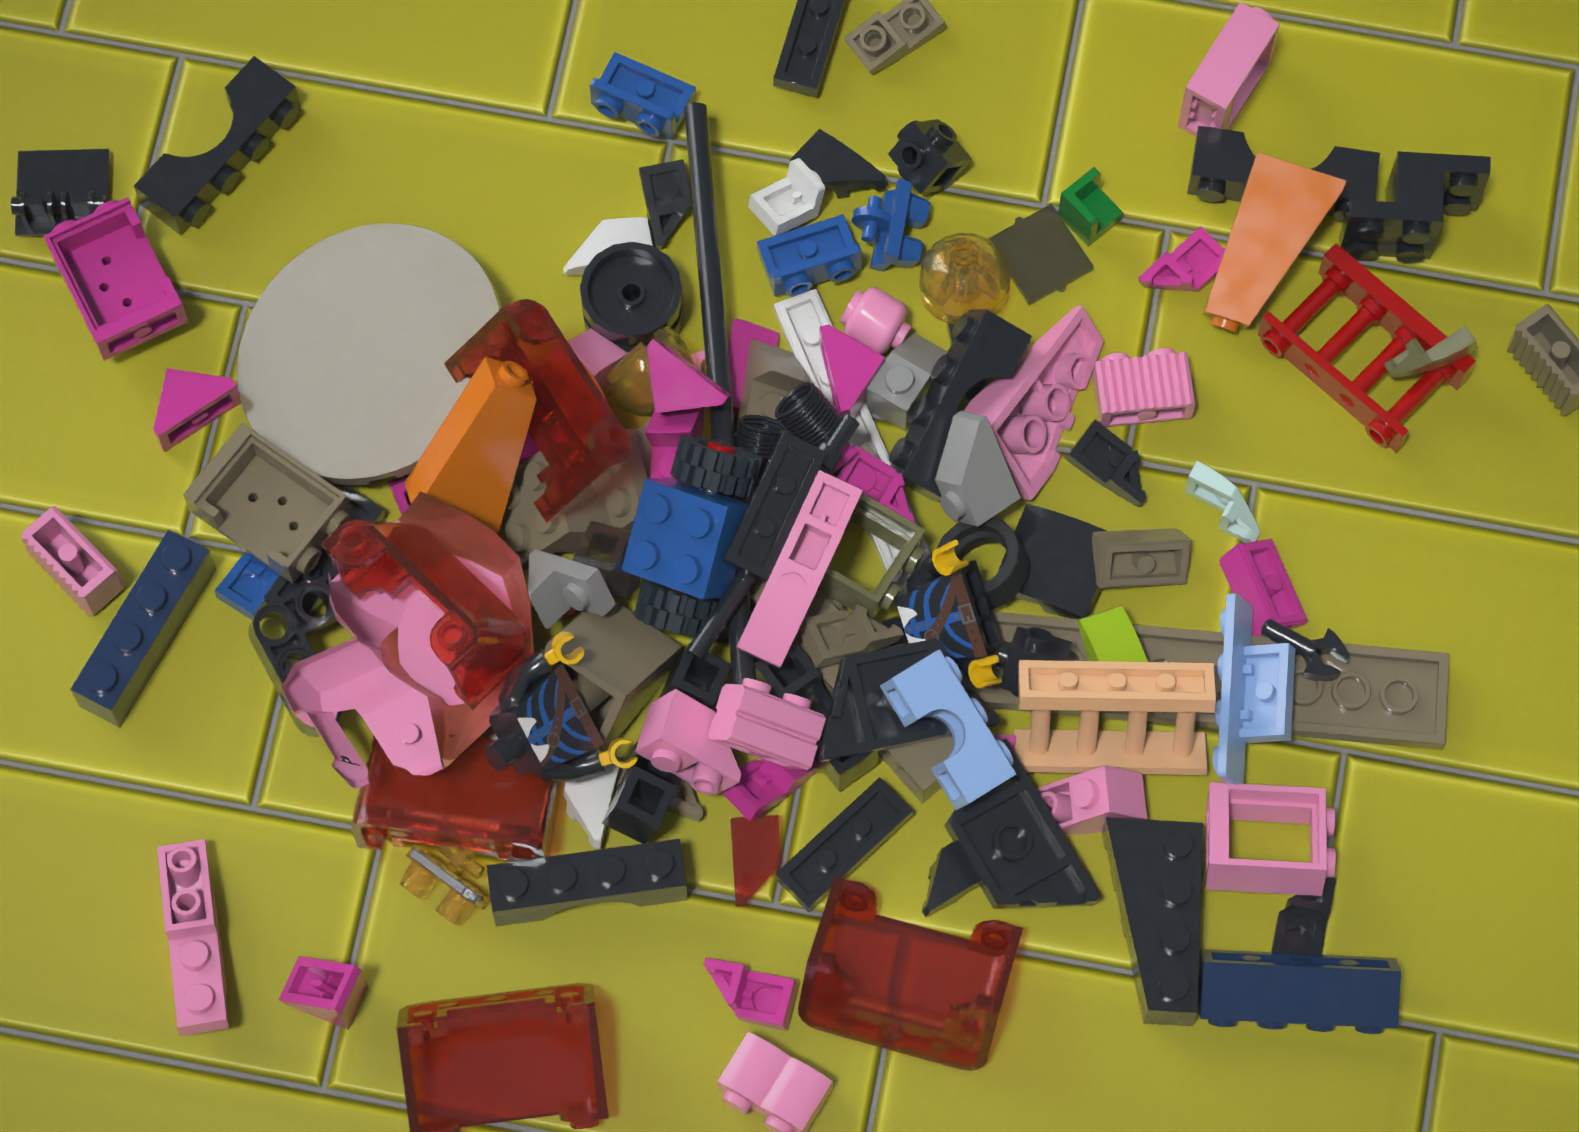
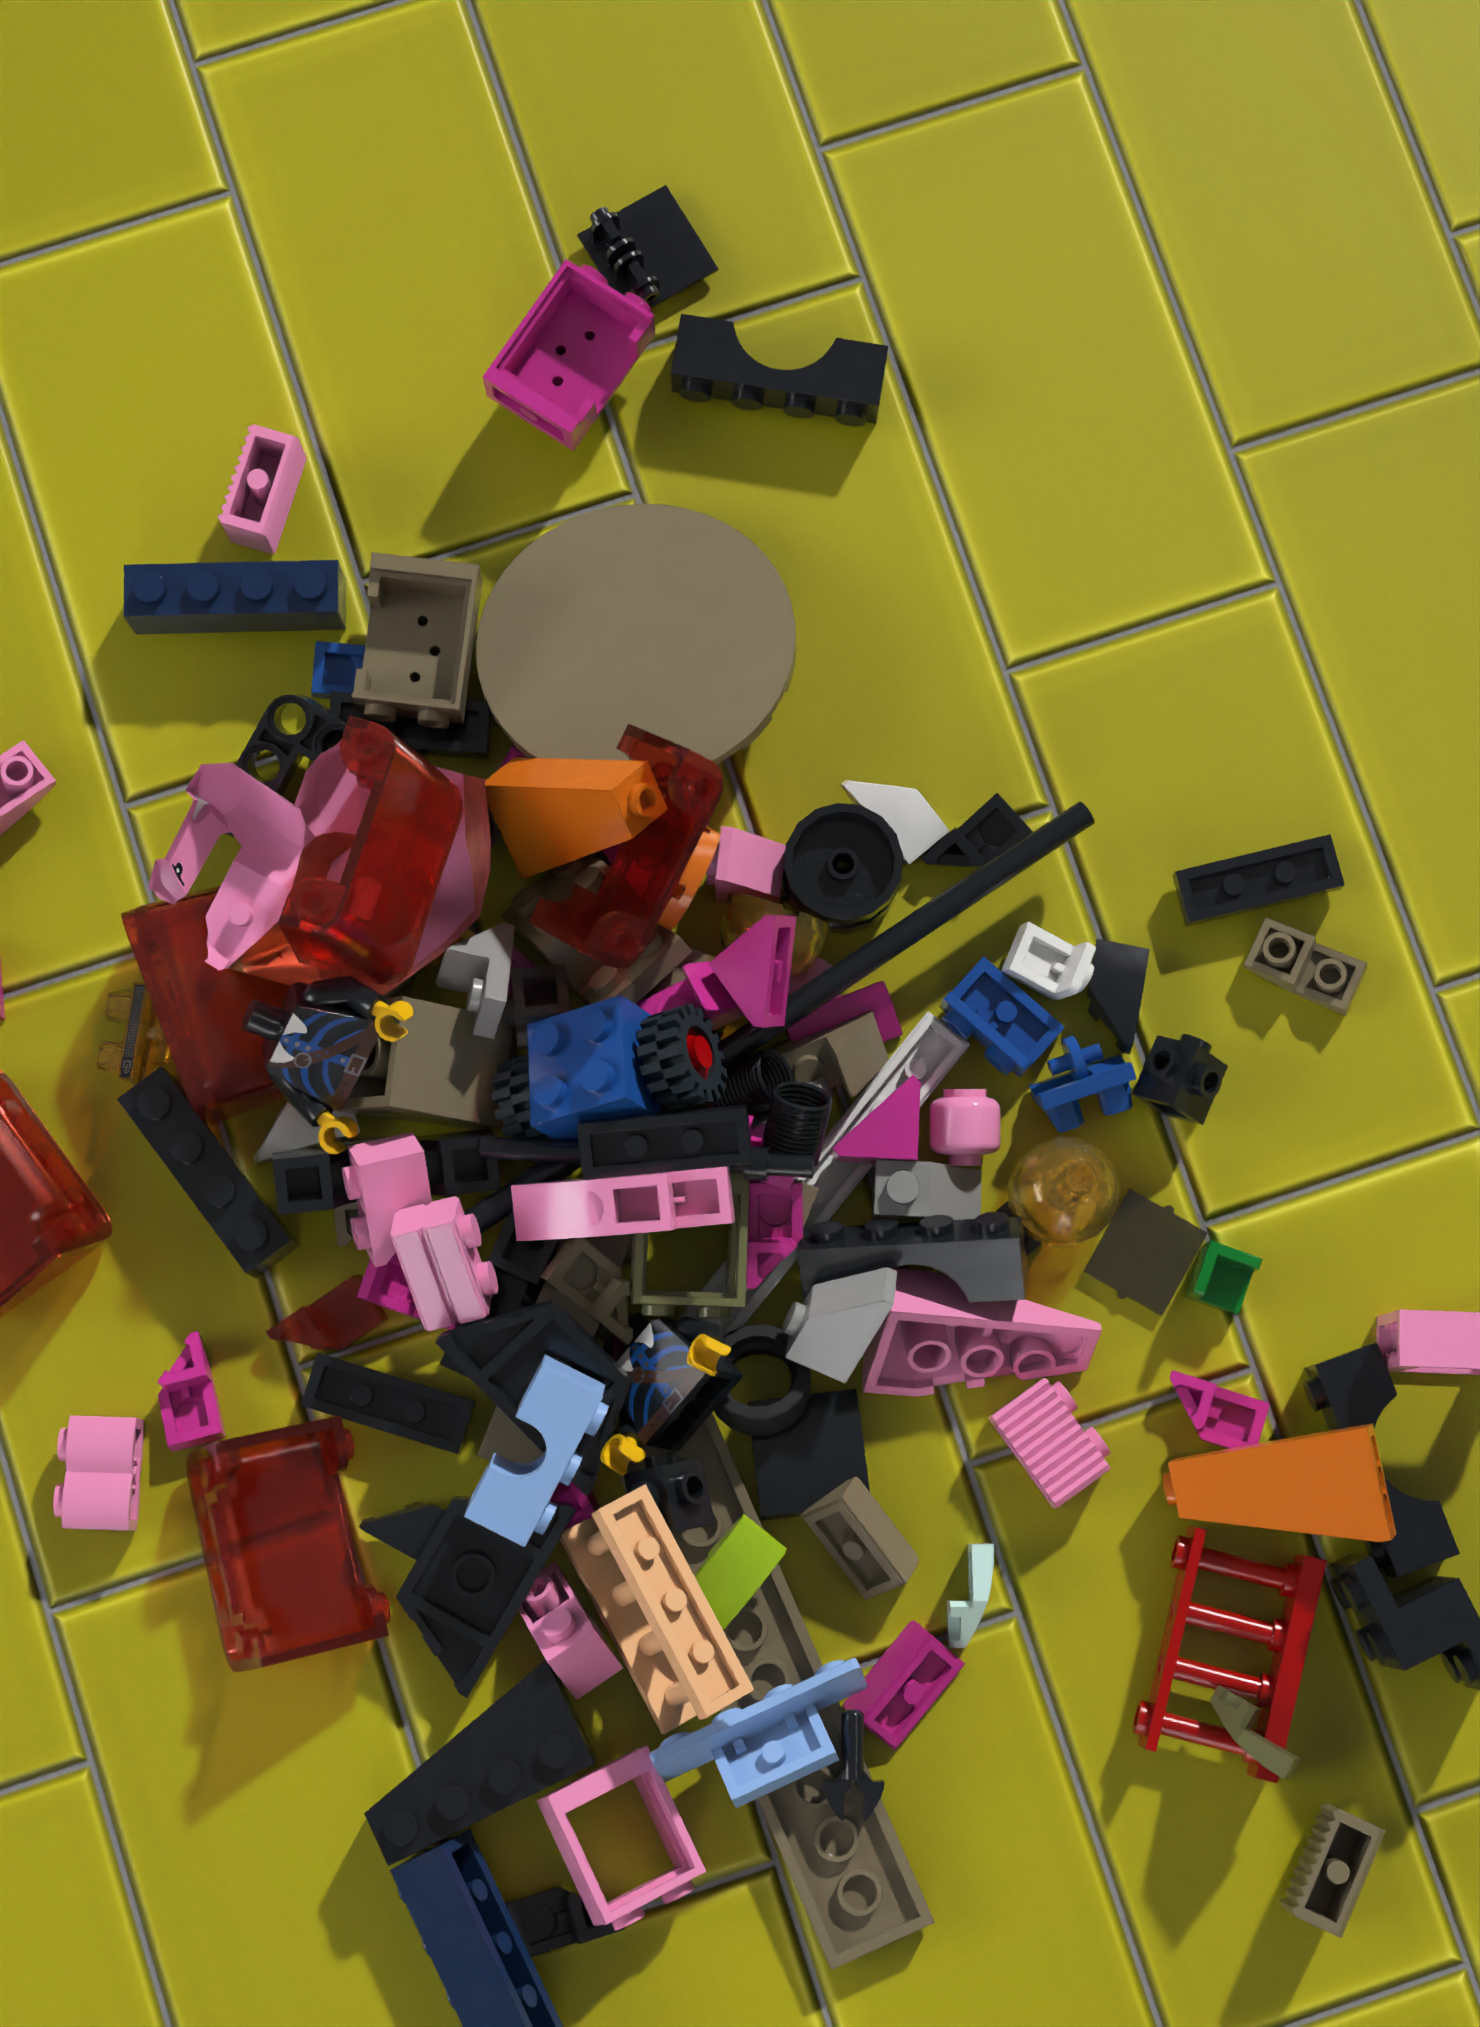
camera: 60 degrees right, 10 degrees up
dark pink slope [153,368,241,453] -> none
blue bracket [589,52,696,139] -> none
black slope [1064,419,1146,506] -> none

